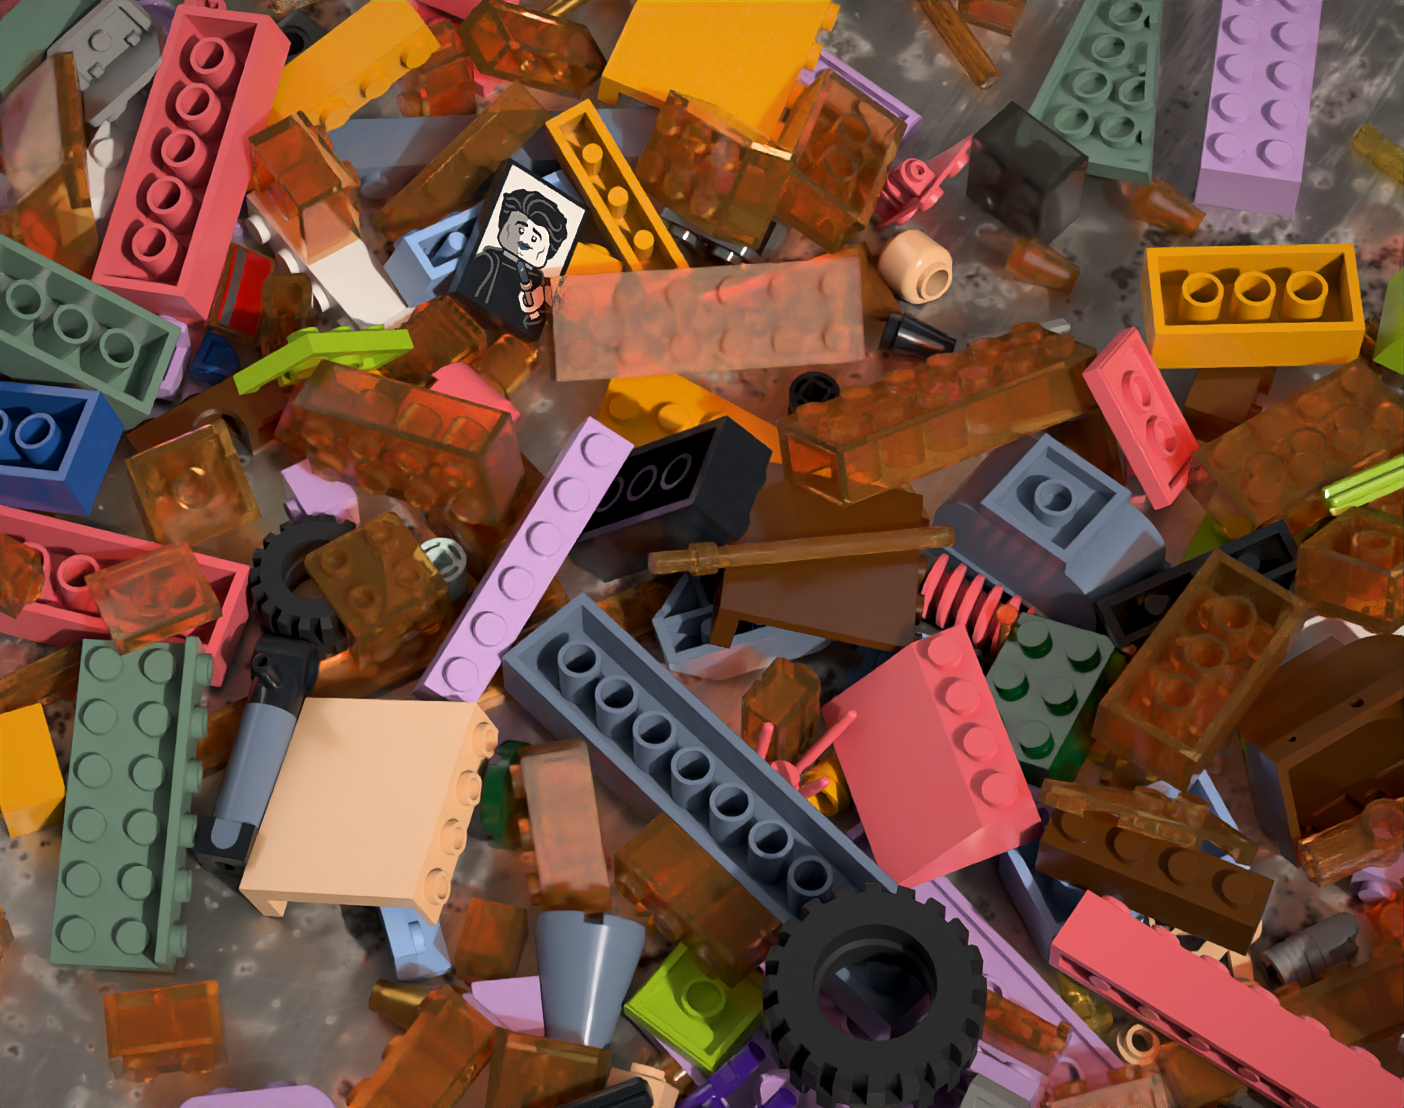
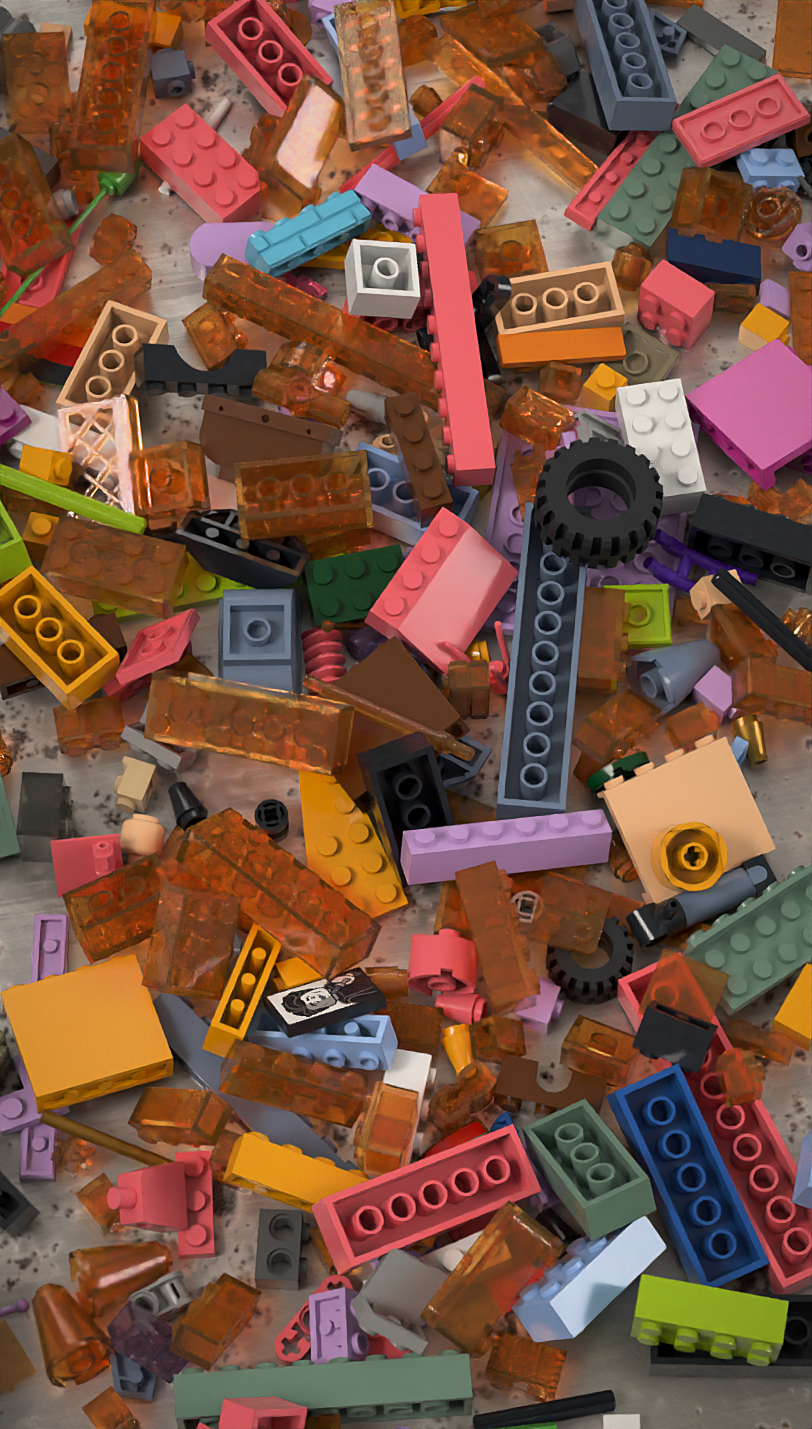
camera: 130 degrees left, 5 degrees up
lime wing [233,324,414,395] -> none
clear orange cone [1003,234,1082,295] -> none
clear orange wing [1037,779,1259,866] -> none
none -> clear orange brick [53,696,127,757]
none -> tan brick [114,756,158,814]
none -> black brick [632,1000,718,1073]
none -> light orange brick [650,821,728,892]

